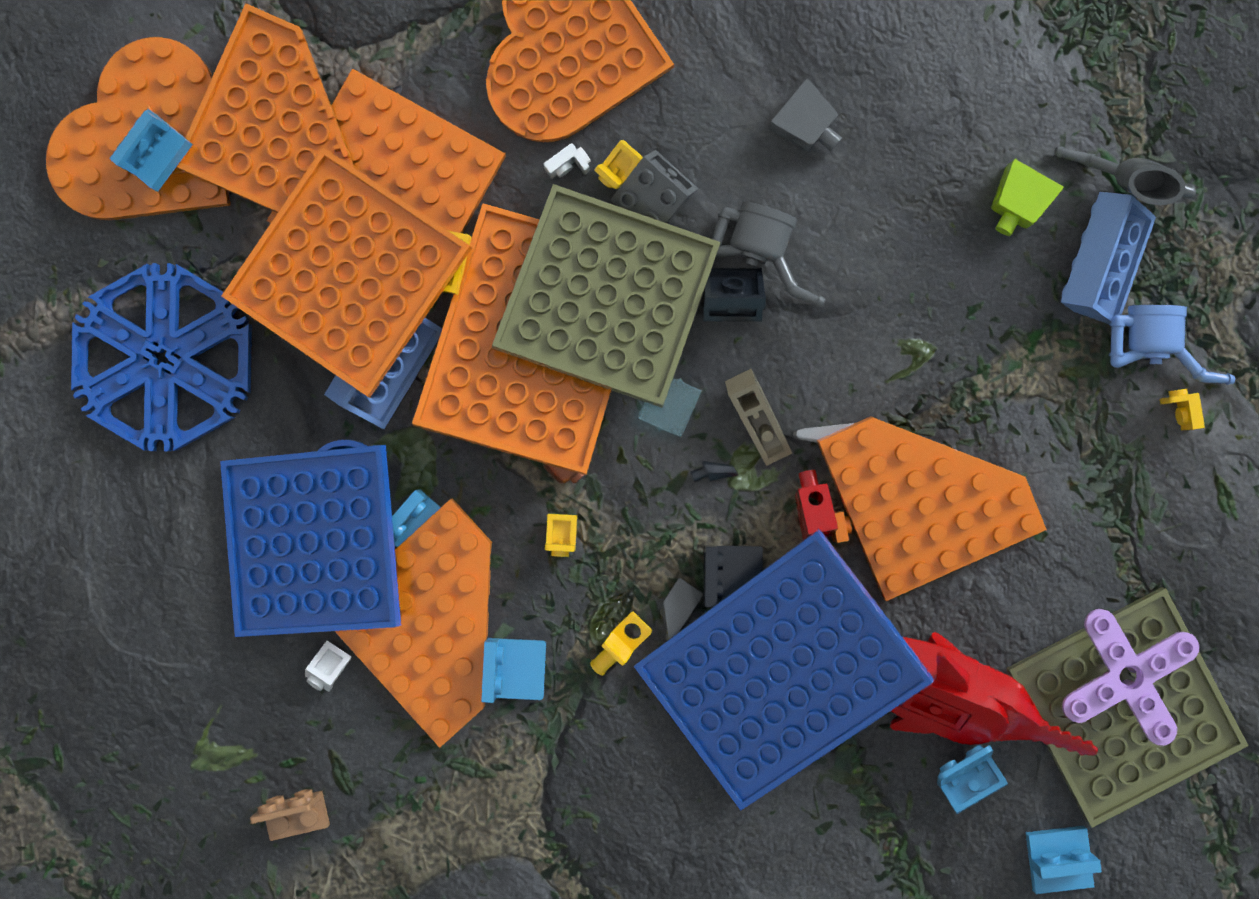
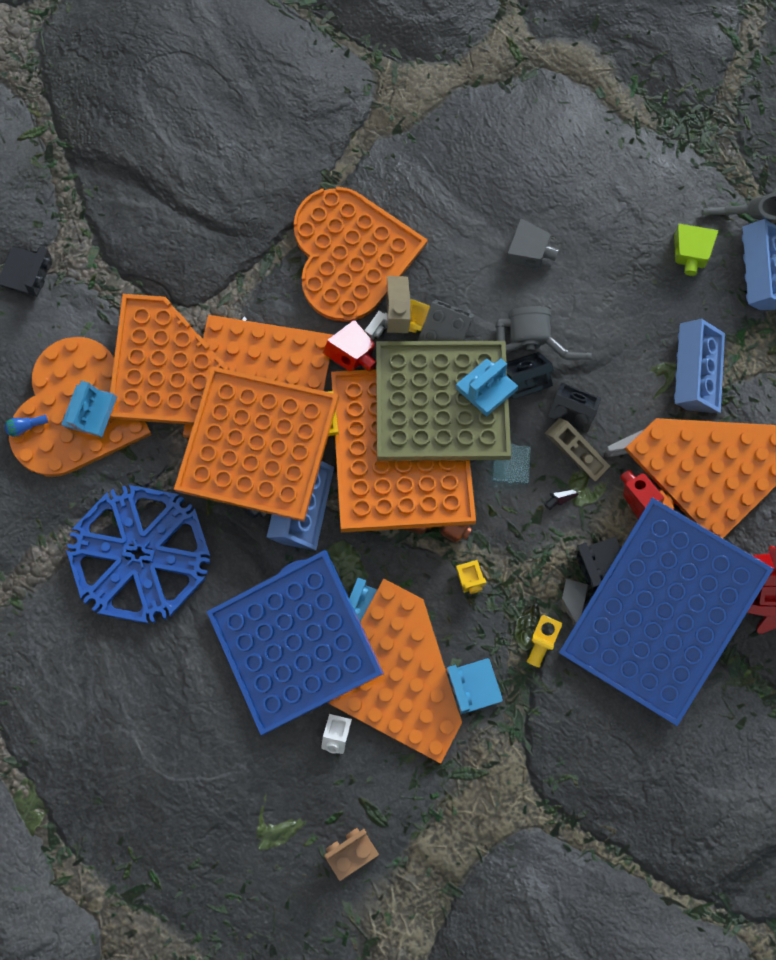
camera: 25 degrees left, 15 degrees down
none -> blue piece [4,415,48,437]
none -> torso [323,320,376,372]
none -> dark tan slope [387,276,411,333]
none -> dark azure bracket [456,359,518,417]
none -> black bracket [548,382,601,432]
none -> medium blue slope [674,319,725,414]

